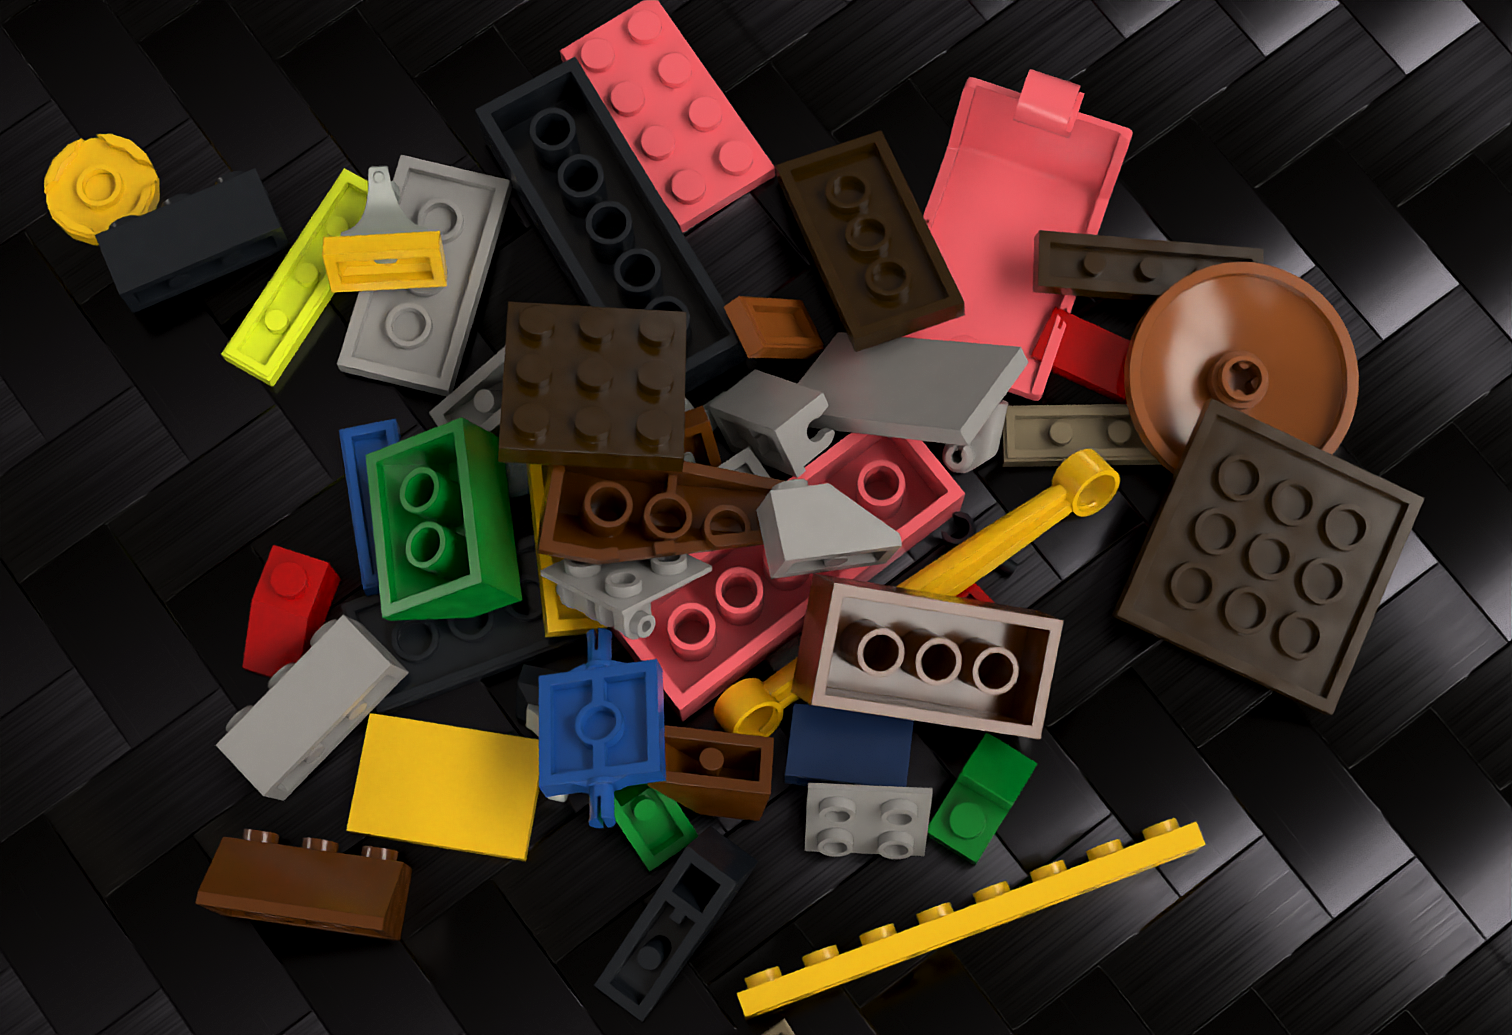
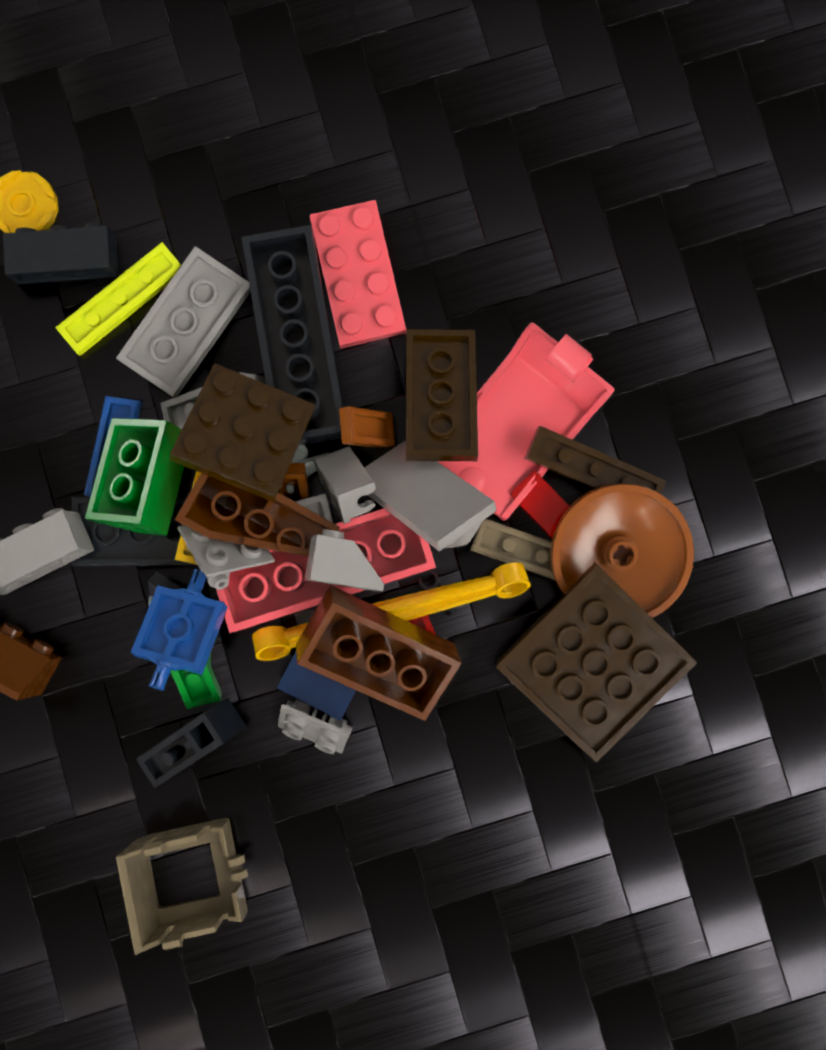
camera: 20 degrees right, 10 degrees up
red slope [242,545,341,678] -> none
yellow piece [322,166,447,293] -> none
yellow tile [346,713,539,861] -> none
reddish brown slope [647,725,774,821] -> none
yellow plate [737,818,1206,1020] -> none
green slope [927,732,1038,866] -> none

